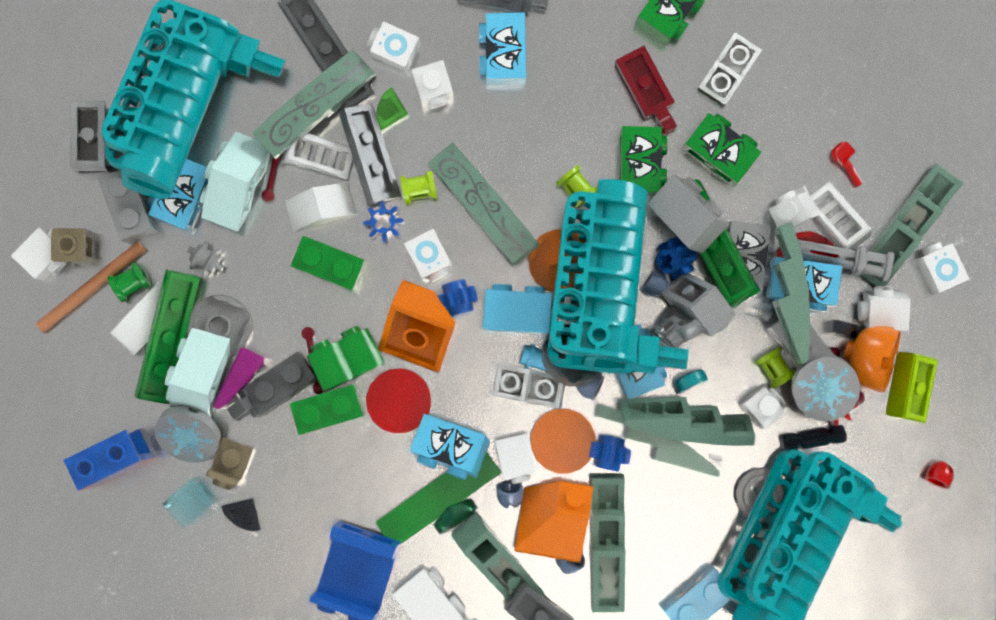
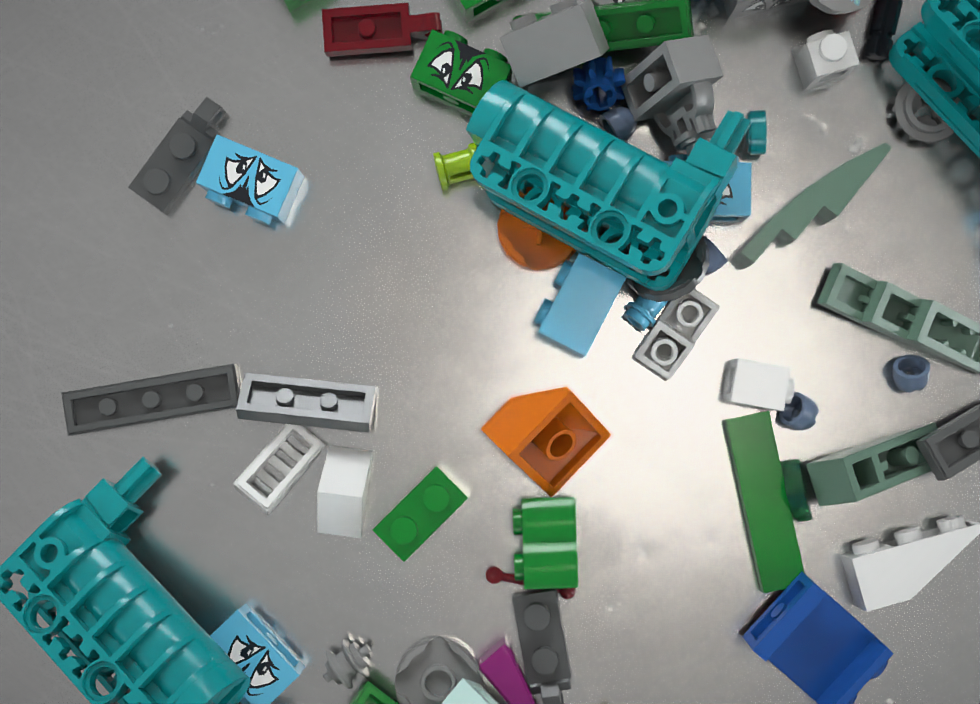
camera: 60 degrees left, 0 degrees up
light aqua brick [200,132,270,232] -> none
sand green slope [252,50,375,159] -> none
dark red hinge [261,156,280,202] -> none
green brick [289,384,366,435] -> none
blue gear [363,201,405,244] -> none
red tile [366,368,432,434] -> none
white brick [367,21,420,73] -> none
bright green tile [376,87,409,133] -> none
lime bush [400,170,438,205] -> none
white brick [404,229,452,283] -> none
medium azure brick [410,414,490,480] -> none
white brick [411,60,454,109] -> none
sand green slope [428,142,540,266] -> none
blue gear [437,279,478,317] -> none
orange slope [514,481,593,563] -> none
orange tile [531,409,596,474] -> none
blue gear [589,434,632,472] -> none
sand green slope [620,396,756,446] -> none
lime bush [754,346,796,389] -> none

